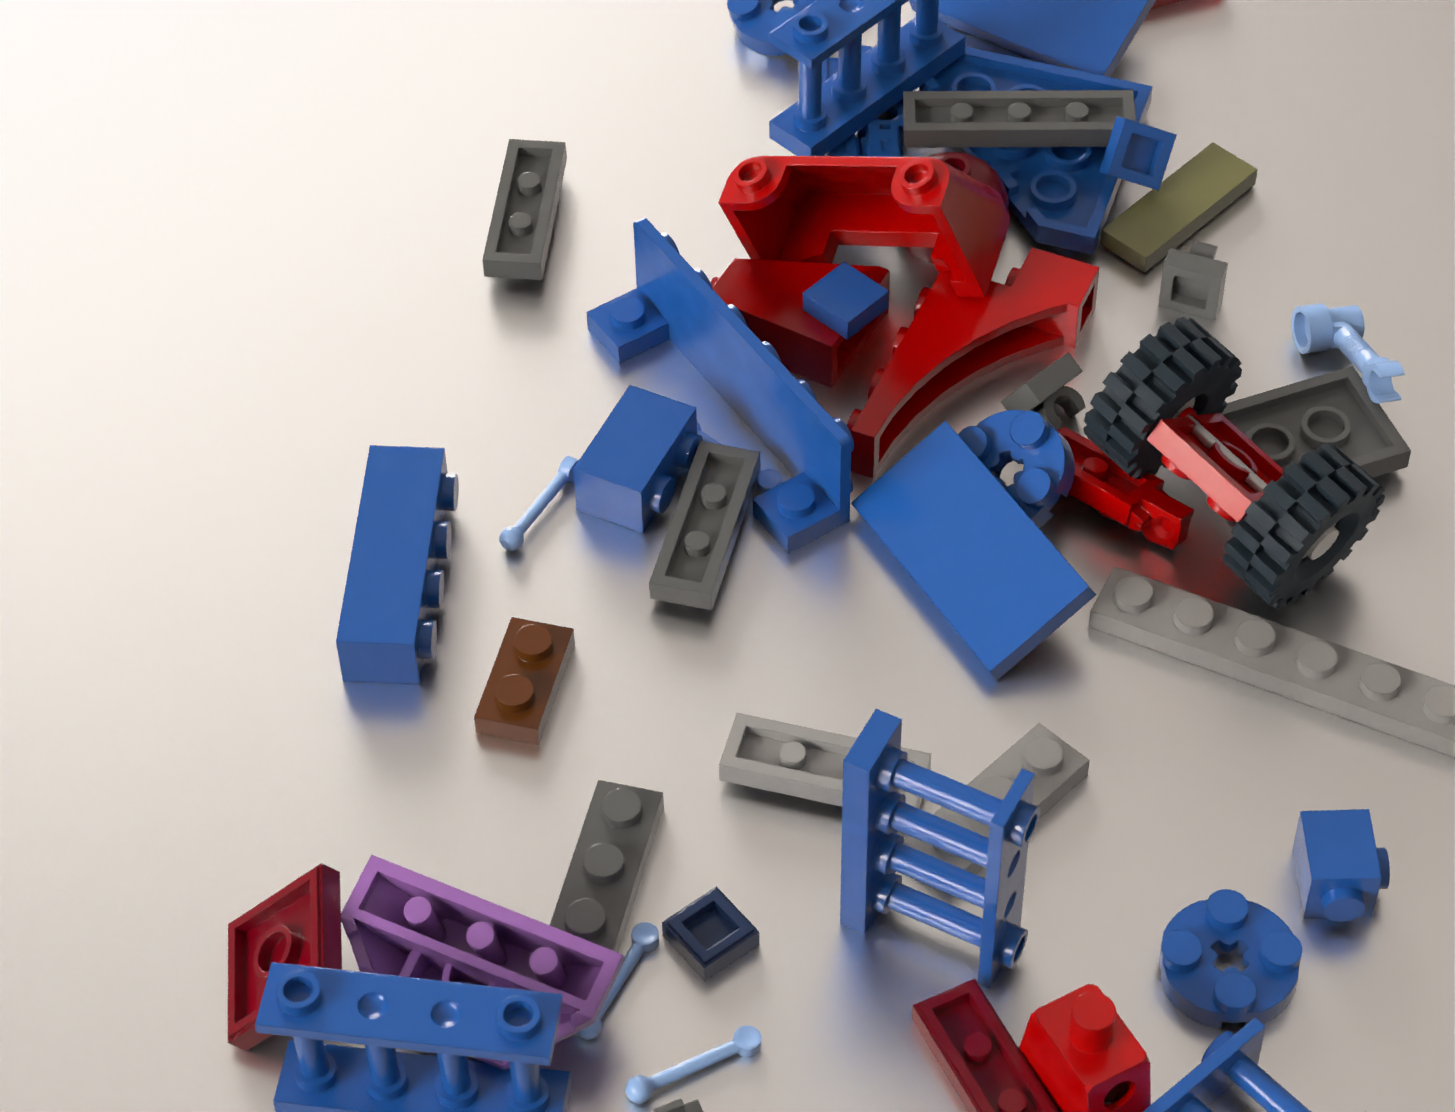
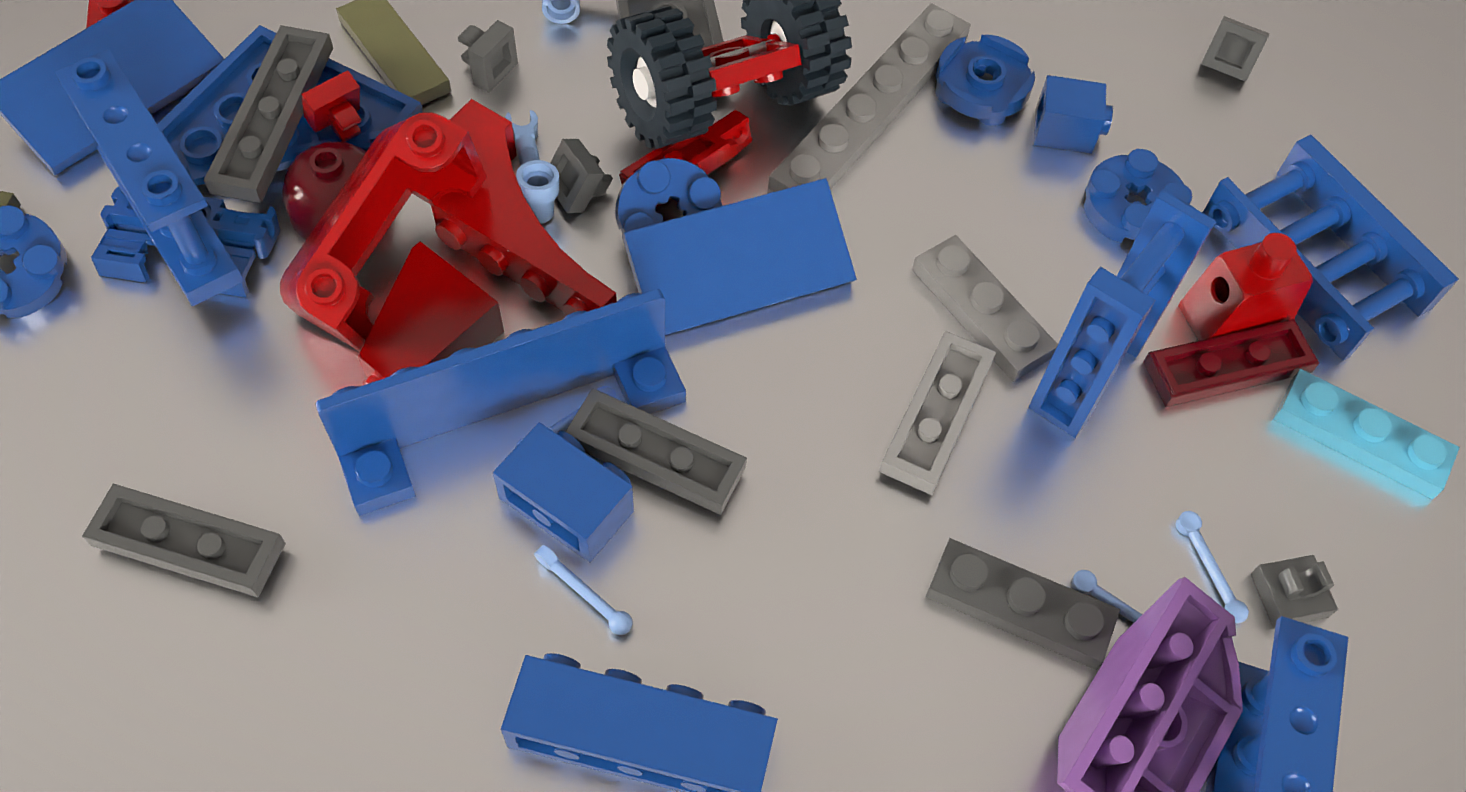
camera: 85 degrees left, 10 degrees up
reddish brown plate [474,617,575,745] -> none
dark blue tile [662,886,759,981] -> none
blue tile [803,262,889,340] -> none
blue tile [1099,116,1177,191] -> none
none -> red tile [302,70,361,142]
none -> light blue brick [505,110,559,223]
none -> blue plate [935,35,1035,126]

